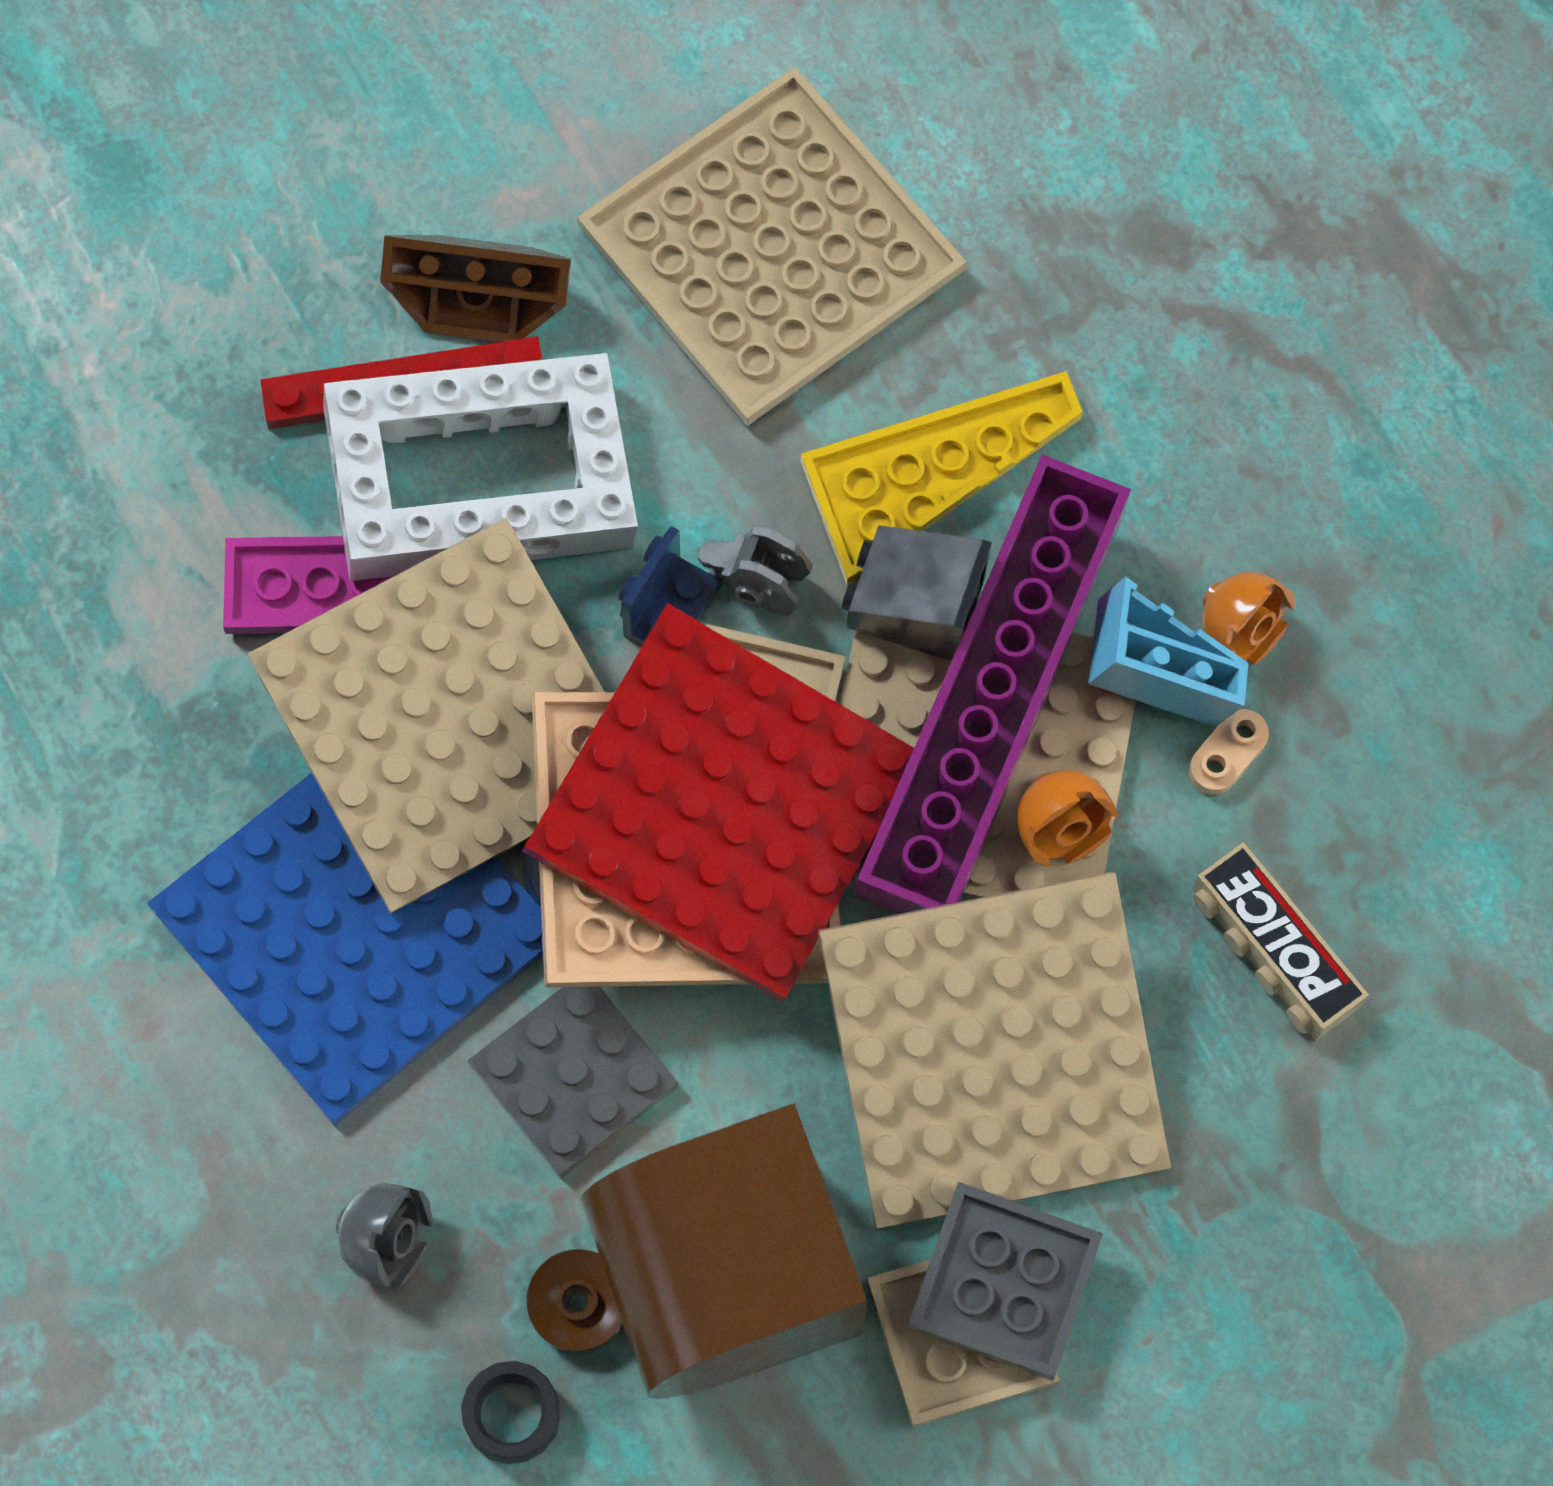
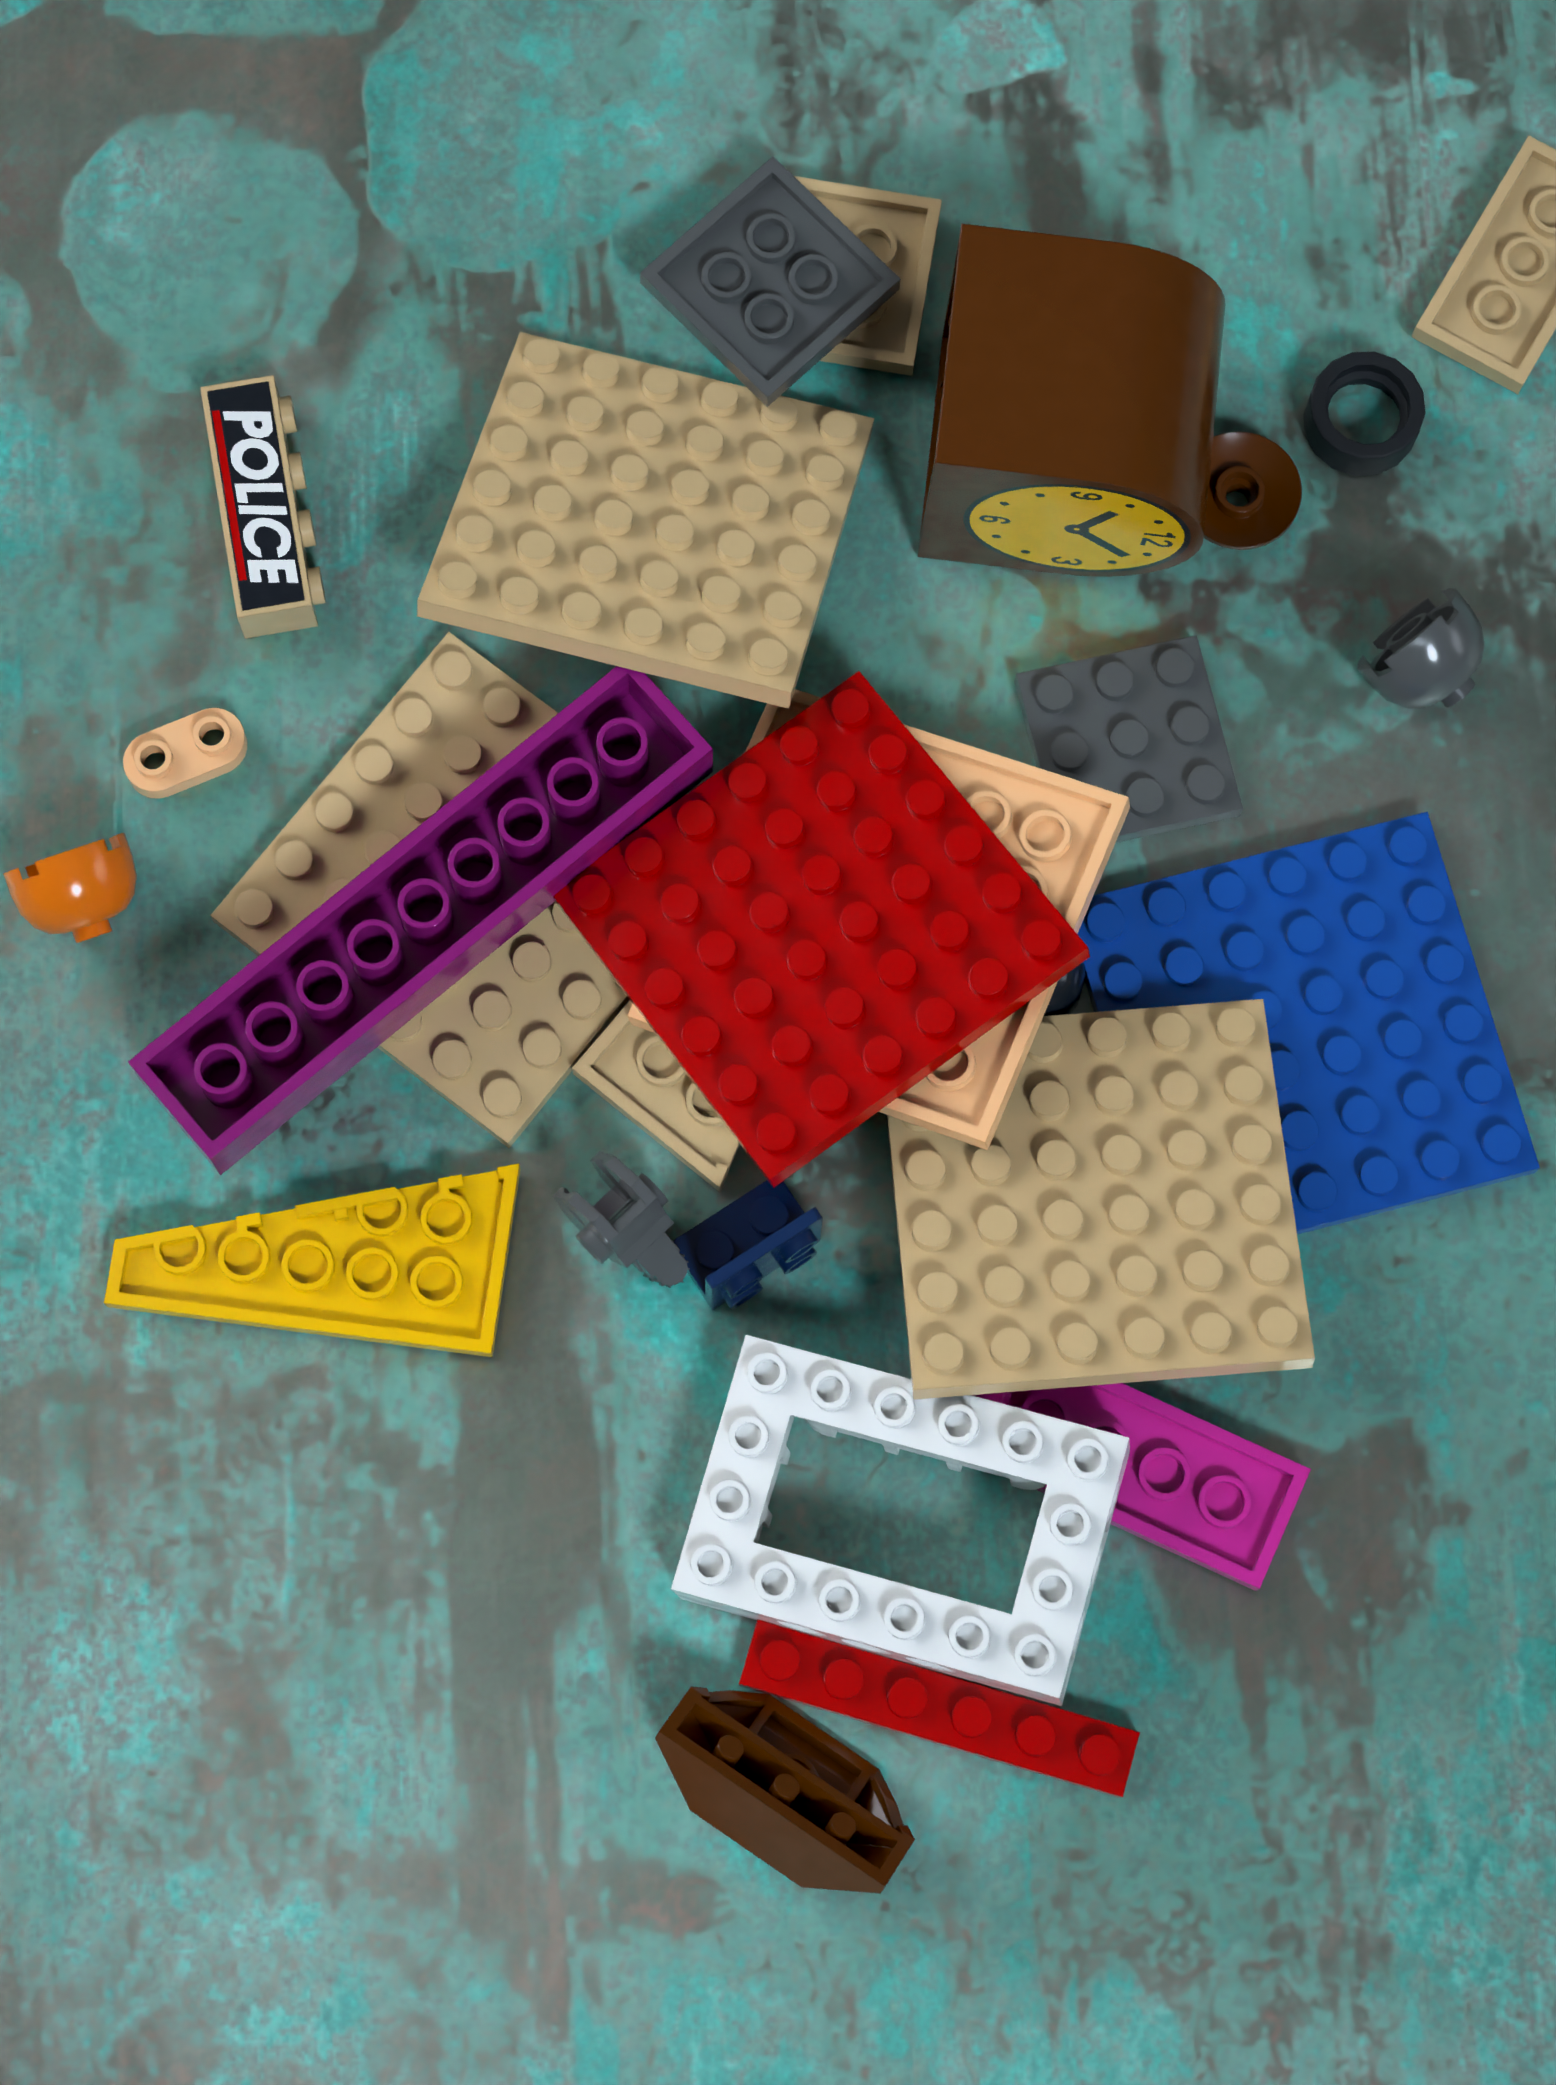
camera: 155 degrees left, 5 degrees up
tan plate [577,66,967,426] -> none
black slope [841,525,992,661] -> none
orange cylinder [1016,770,1118,866] -> none
medium azure wedge [1088,577,1249,727] -> none

